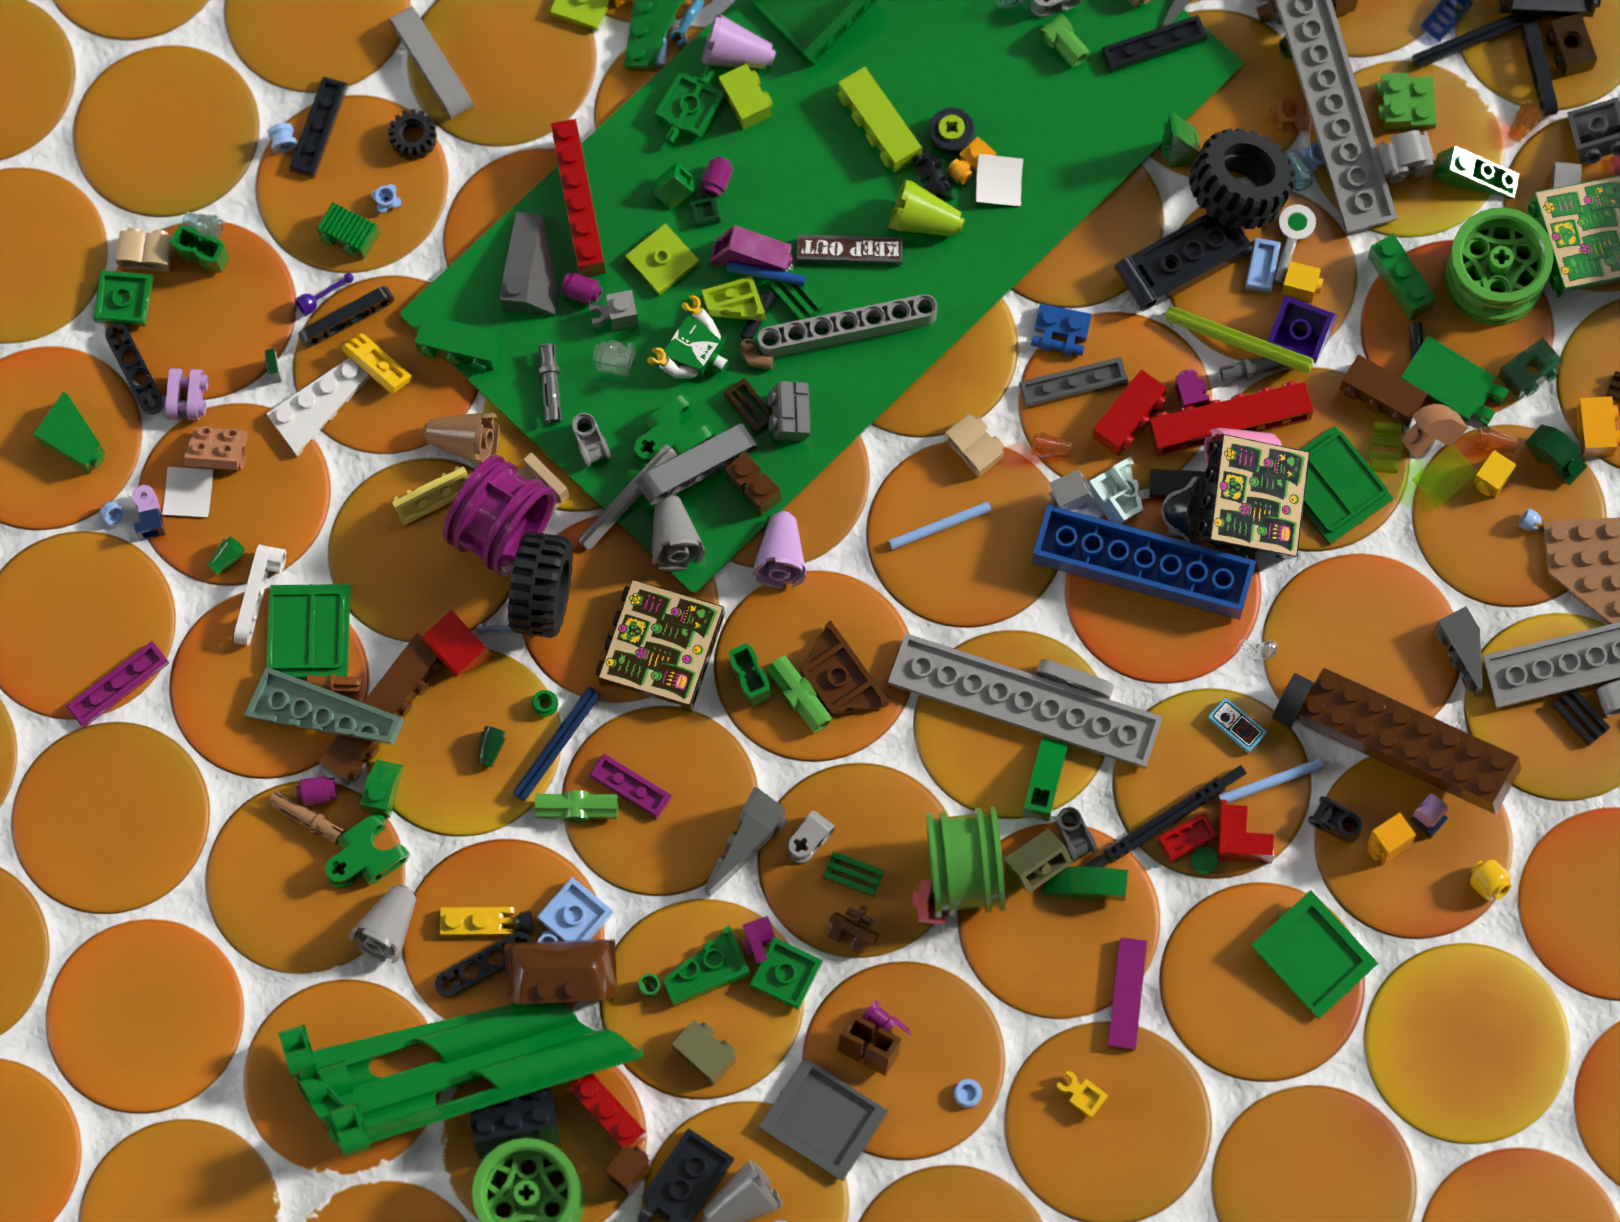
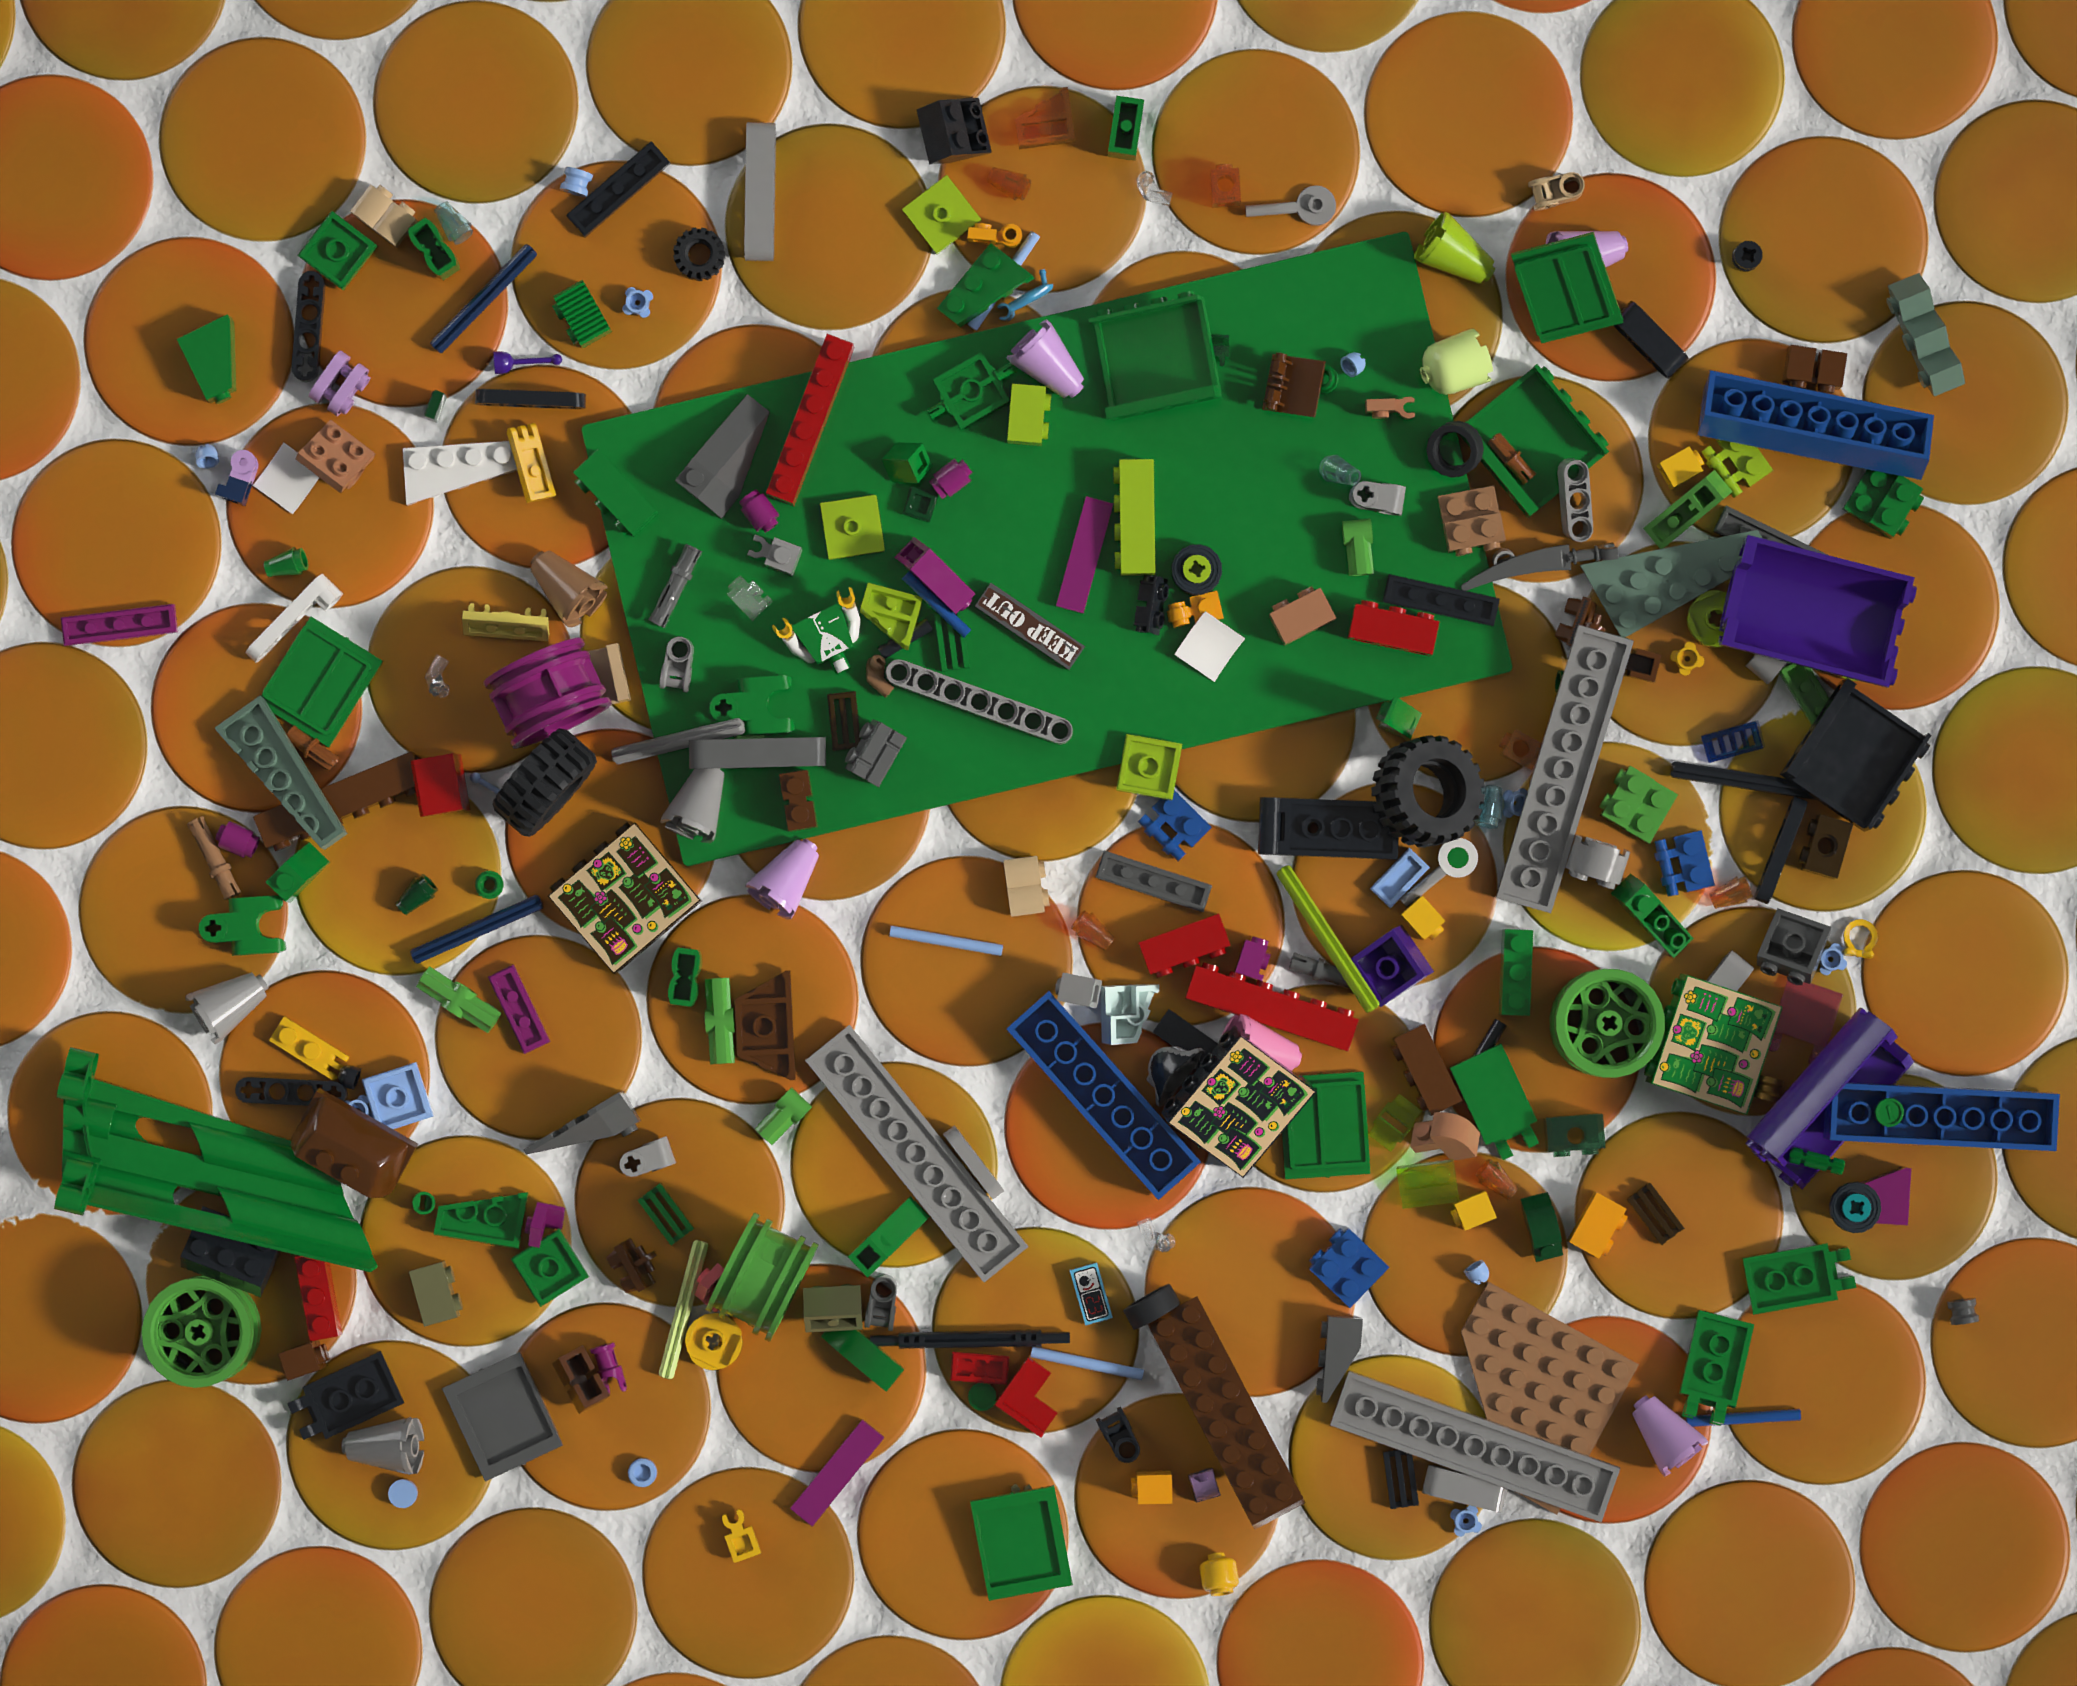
camera: 30 degrees right, 15 degrees up
lime cone [888,180,964,237] -> none
none -> clear arm [425,655,450,698]
none -> dark blue axle [430,244,537,353]
none -> yellowish green axle [659,1240,708,1379]
none -> yellow plate [685,1313,743,1370]
none -> bright green piece [755,1087,812,1145]
none -> magenta tile [1056,496,1113,614]
none -> lime plate [1116,734,1182,801]
none -> nougat brick [1269,586,1336,646]
none -> blue plate [1309,1227,1389,1308]
none -> red brick [1347,600,1440,657]
none -> blue plate [1654,830,1715,897]

